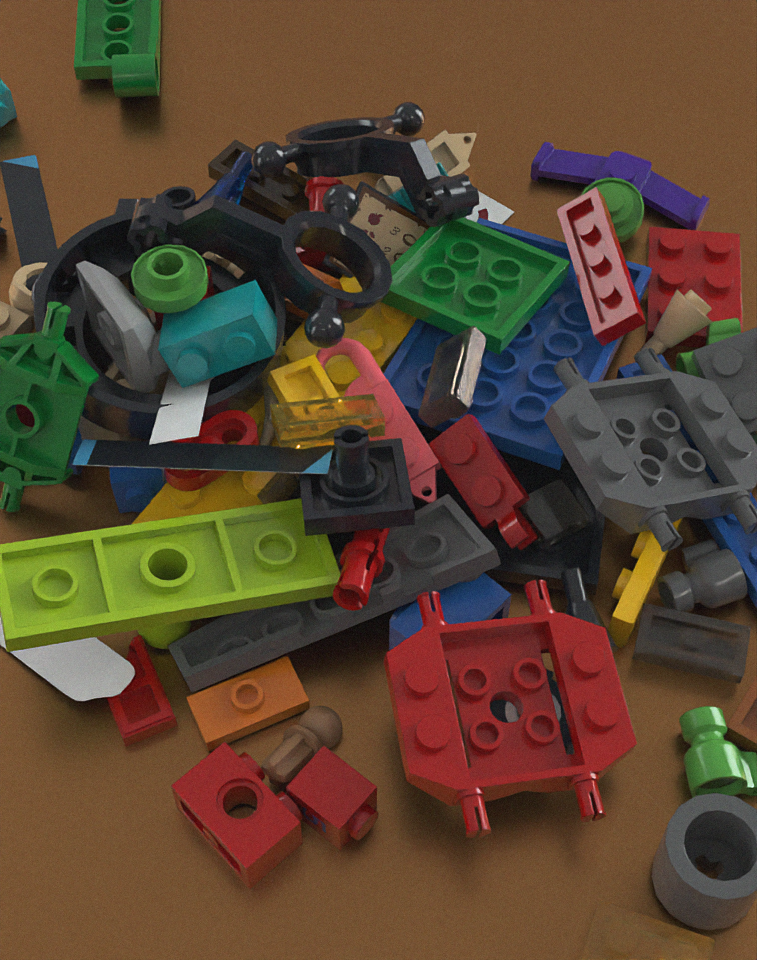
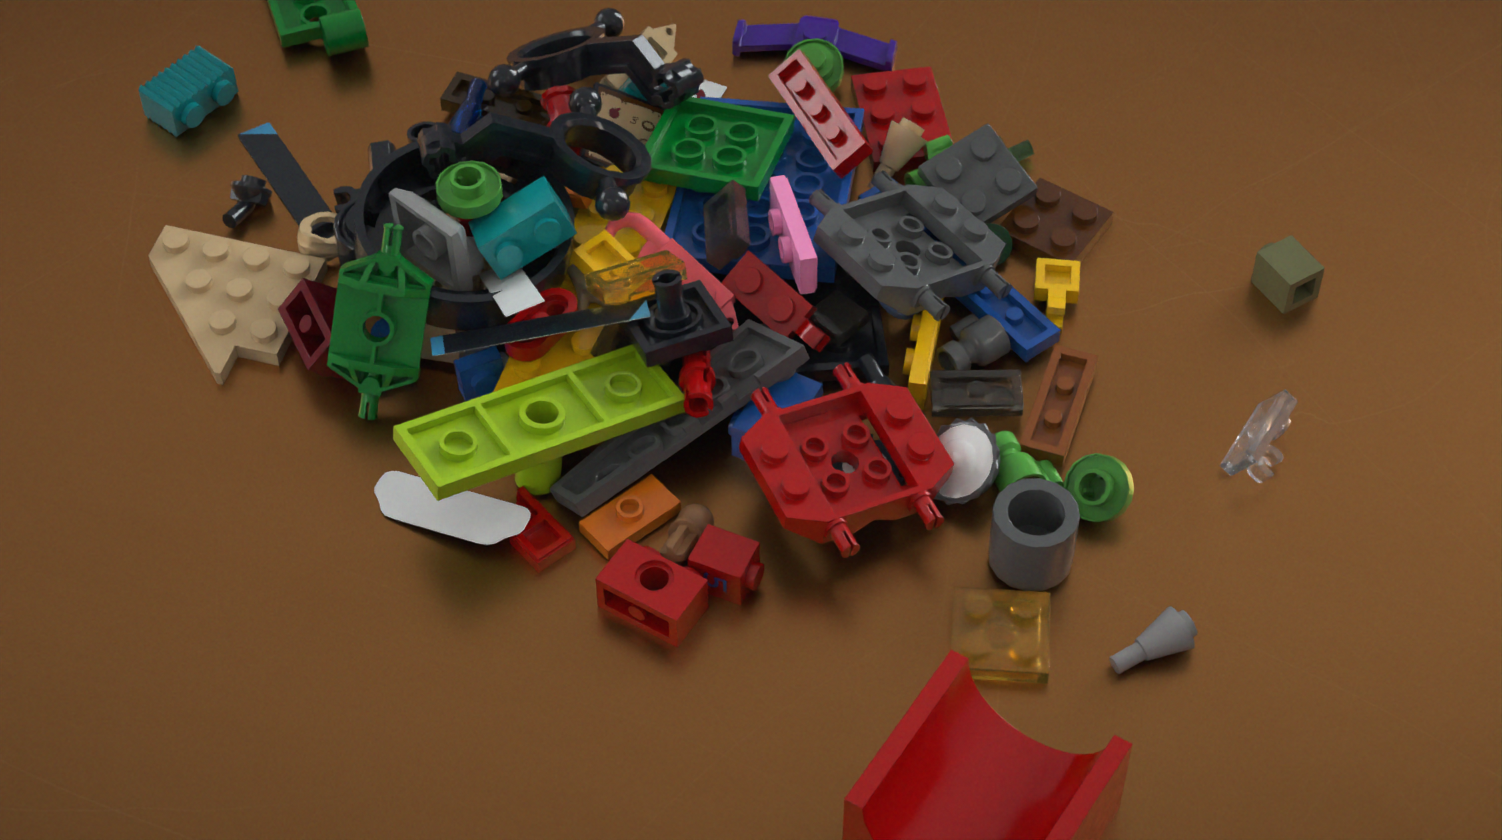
camera: 15 degrees left, 5 degrees down
none -> bright pink plate [768,175,818,295]
none -> white piece [934,418,1000,505]

